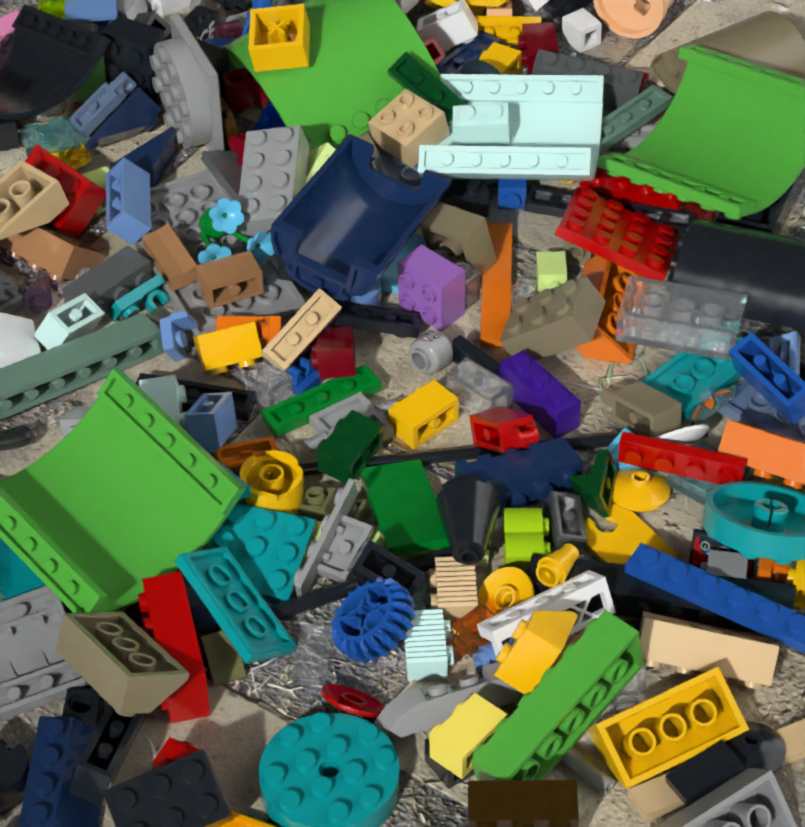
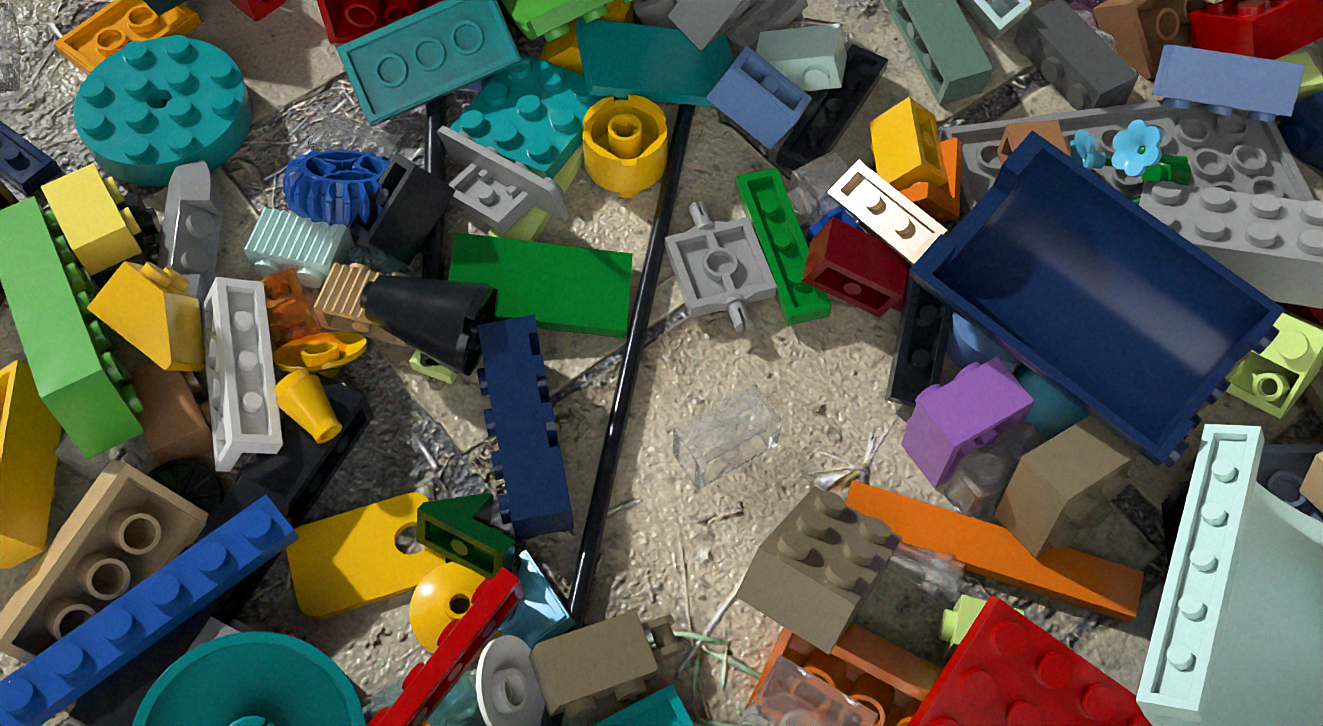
camera: 105 degrees right, 15 degrees up
teal plate [108,274,169,322] -> none
medium nougat piece [142,223,197,291] -> none
medium blue bracket [159,311,198,362] -> none
orange tile [214,436,278,470] -> none
olive slope [298,485,370,522] -> none
dark green brick [316,410,383,484] -> none
red dish [320,684,385,718] -> none
yellow brick [388,379,459,450] -> none
light grey head [409,330,454,375] -> none
black tile [453,335,500,391] -> none
red brick [469,406,539,454] -> none
dark purple brick [500,350,581,439] -> none
lime brick [502,508,551,572] -> none
flat silver slope [544,491,588,552] -> none

